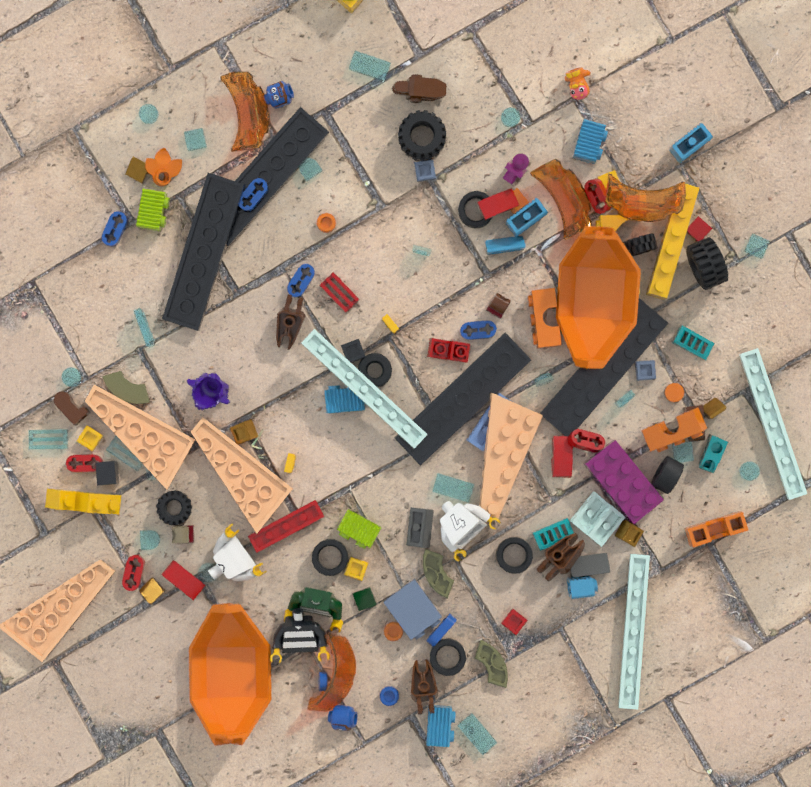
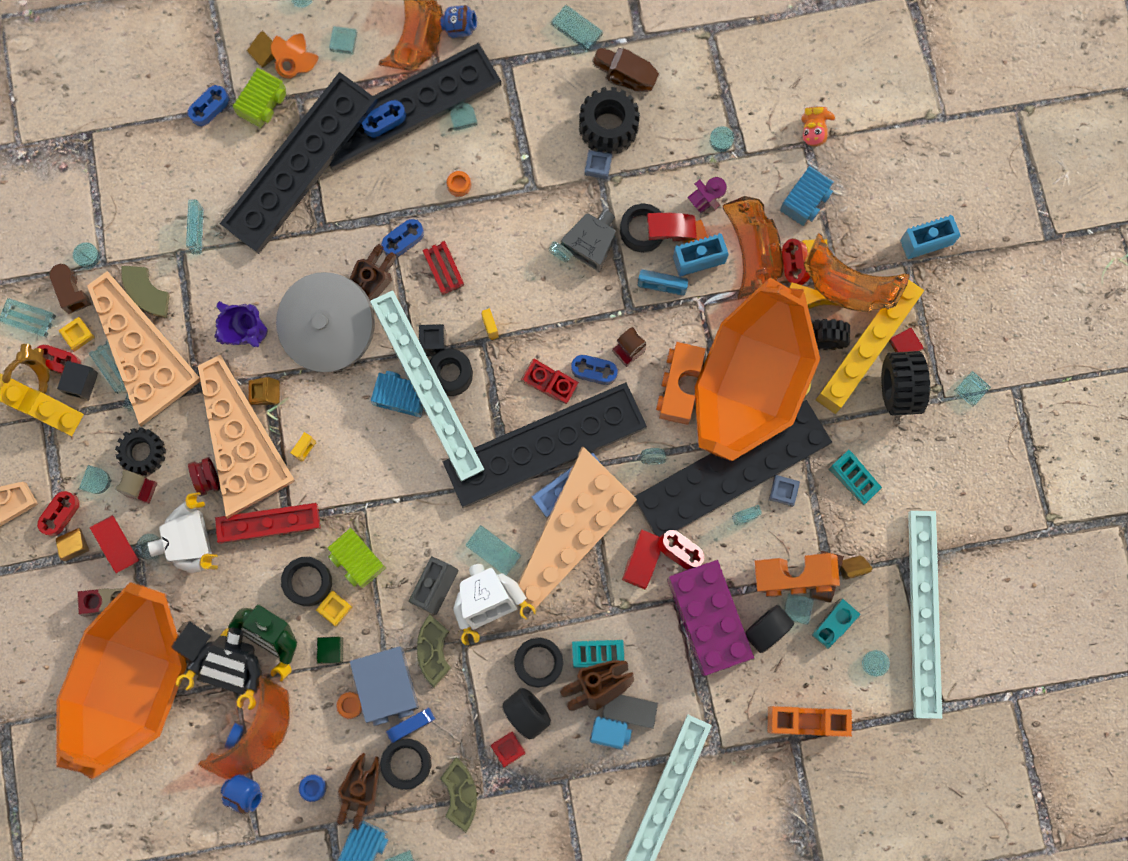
camera: 20 degrees right, 10 degrees down
light aqua slope [570,491,625,547] -> none
pearl gold slope [615,520,644,547] -> none
orange tile [664,383,684,402] -> none
none -> pearl gold helmet [2,344,50,394]
none -> dark red leg [78,588,124,617]
none -> black panel [171,621,211,663]
none -> dark red wheel [188,457,220,497]
none -> light grey dish [276,272,375,372]
none -> black tyre [502,688,551,740]
none -> dark grey torso [561,209,616,273]

